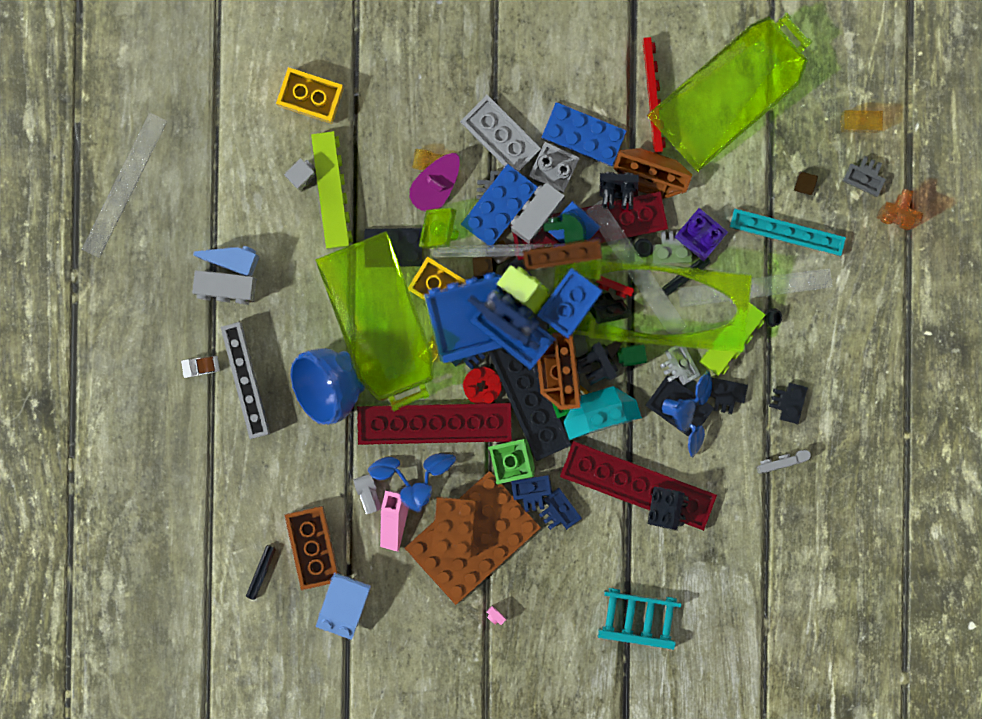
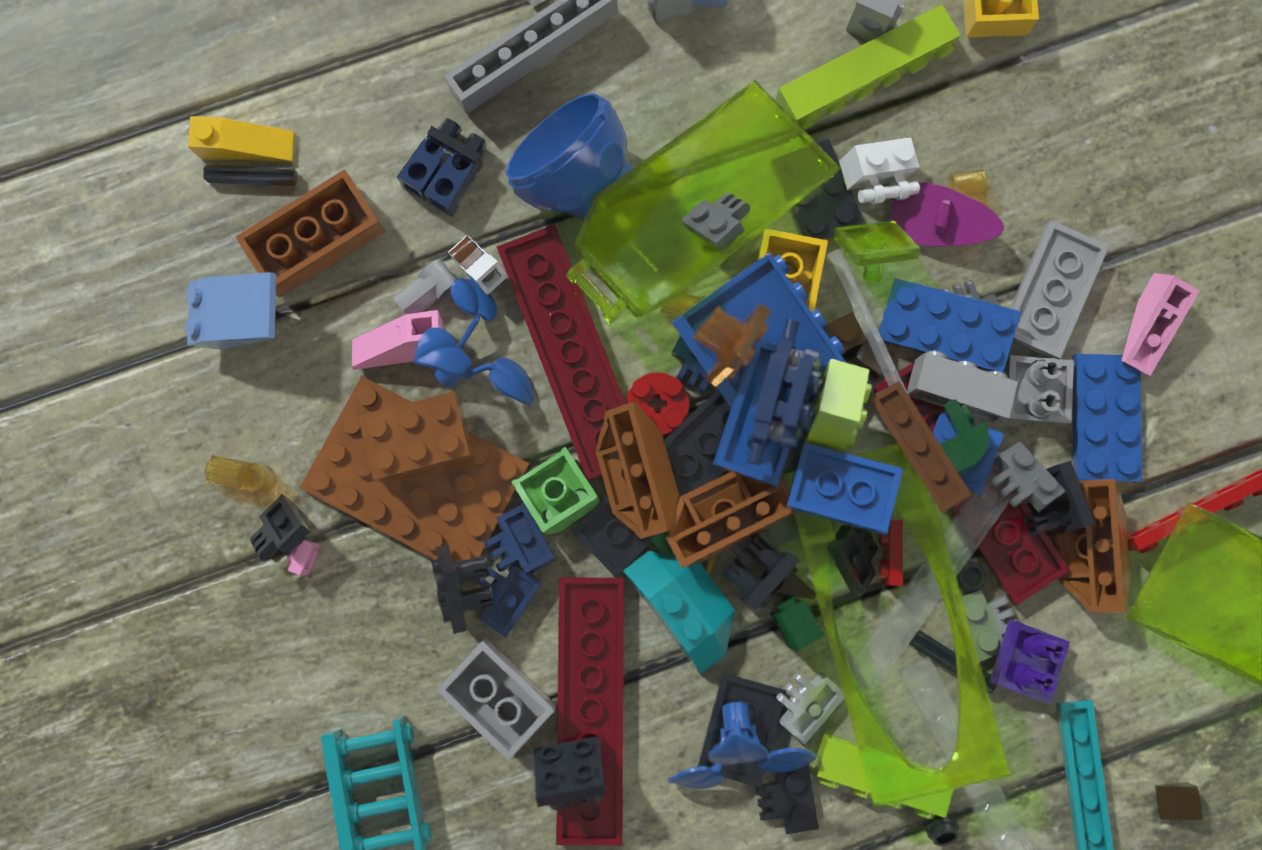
camera: 70 degrees right, 5 degrees down
none -> yellow slope [188,116,295,163]
none -> clear yellow piece [204,455,277,493]
none -> black hinge [250,494,310,561]
none -> dark blue hips [397,118,487,217]
none -> black plate [431,545,495,634]
none -> light grey brick [436,638,557,761]
none -> white leg [448,235,508,295]
none -> dark orange wedge [596,402,679,539]
none -> dark grey hinge [681,192,750,252]
none -> clear orange plate [692,303,772,386]
none -> white brick [839,137,920,204]
none -> dark grey hinge [991,442,1066,512]
none -> bright pink slope [1122,273,1200,376]

